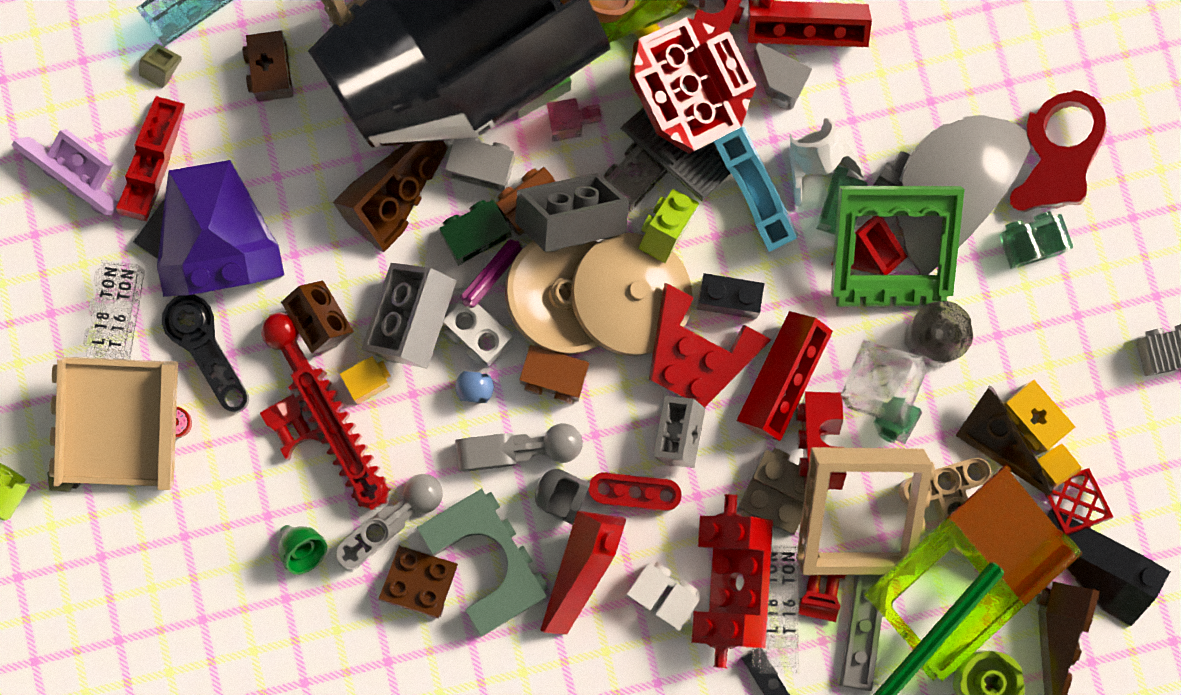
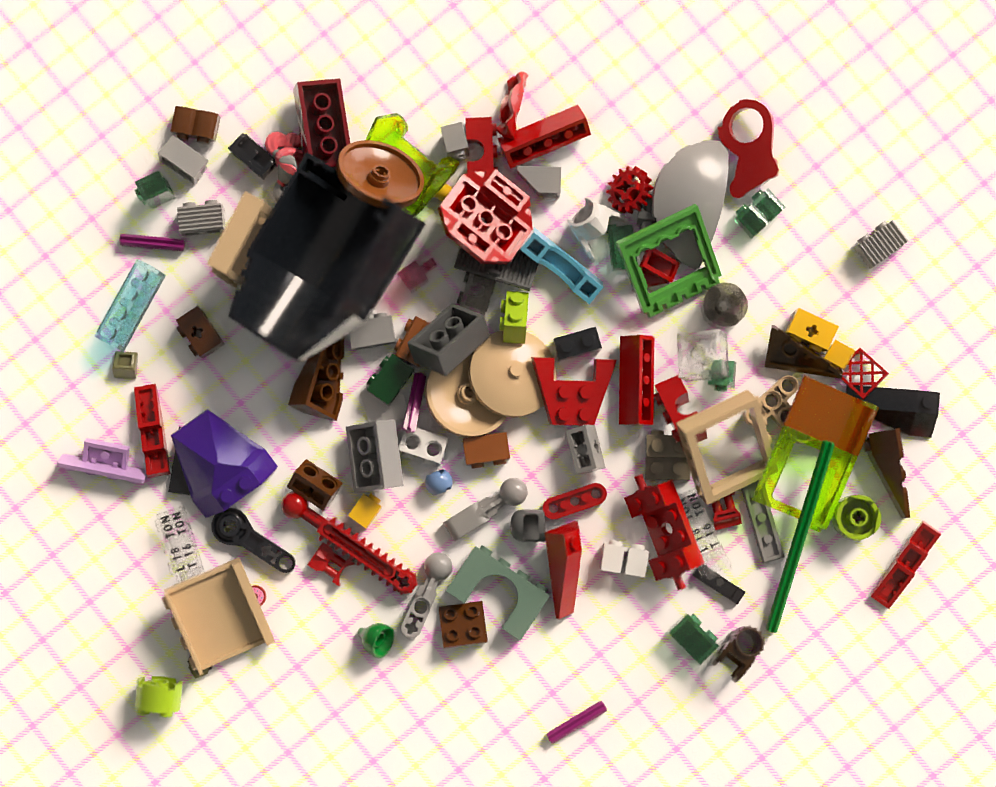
camera: 20 degrees left, 5 degrees up
none -> red gear [606,166,654,214]

